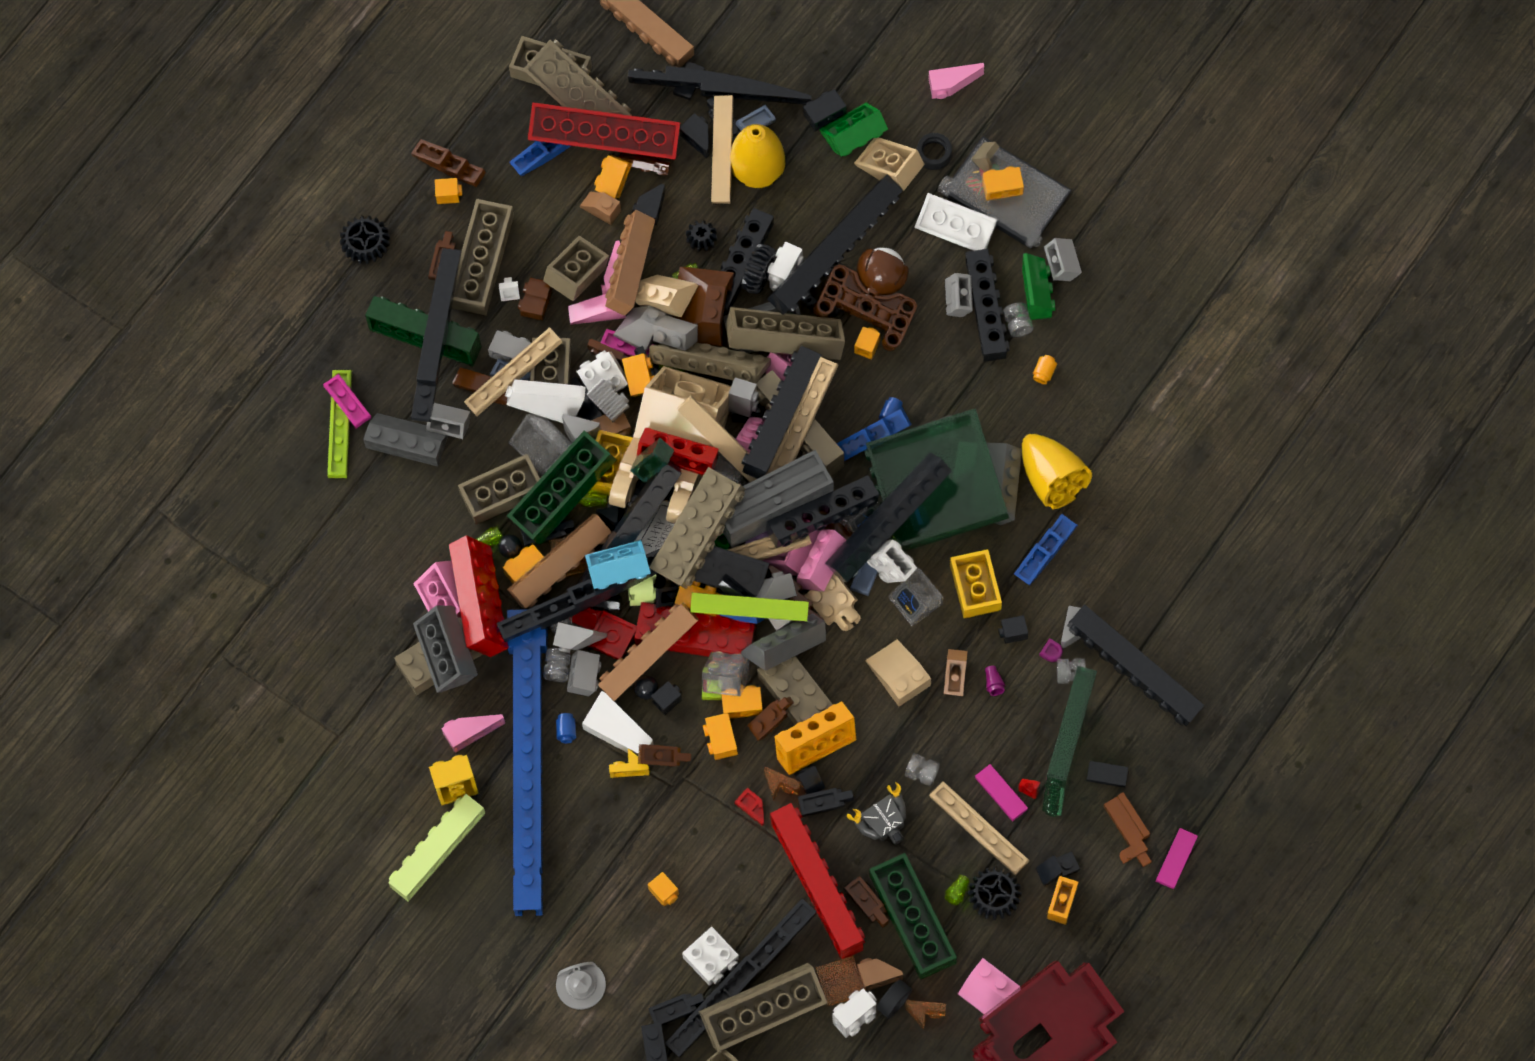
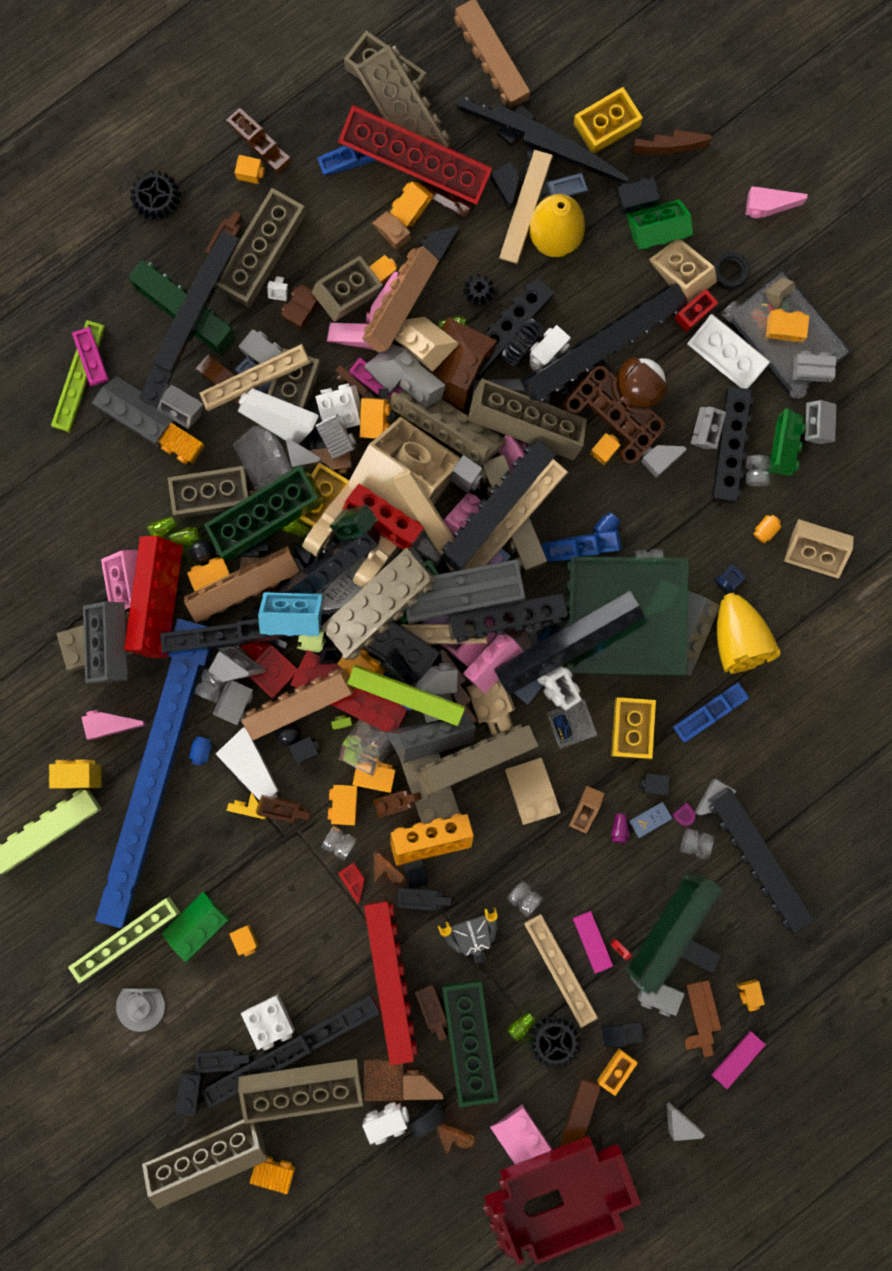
camera: 15 degrees right, 15 degrees up
none -> yellowish green brick [68,897,180,983]
none -> clear neon green cone [146,516,177,537]
none -> light orange brick [158,423,205,465]
none -> green slope [162,891,230,963]
none -> clear wheel [321,826,357,861]
none -> lime plate [331,715,353,730]
none -> light orange brick [369,255,398,286]
none -> dark tan brick [416,724,538,797]
none -> reddish brown slope [559,1078,601,1147]
none -> yellow brick [573,87,643,154]
none -> sand blue tile [629,802,672,838]
none -> reddish brown slope [632,130,712,155]
none -> light grey brick [637,977,684,1017]
none -> light grey slope [641,445,686,478]
none -> light grey slope [666,1102,705,1141]
none -> red brick [674,289,718,332]
none -> dark blue tile [714,564,746,594]
none -> light orange brick [737,979,765,1011]
none -> tan slope [784,519,854,579]
none -> light grey brick [793,351,836,382]

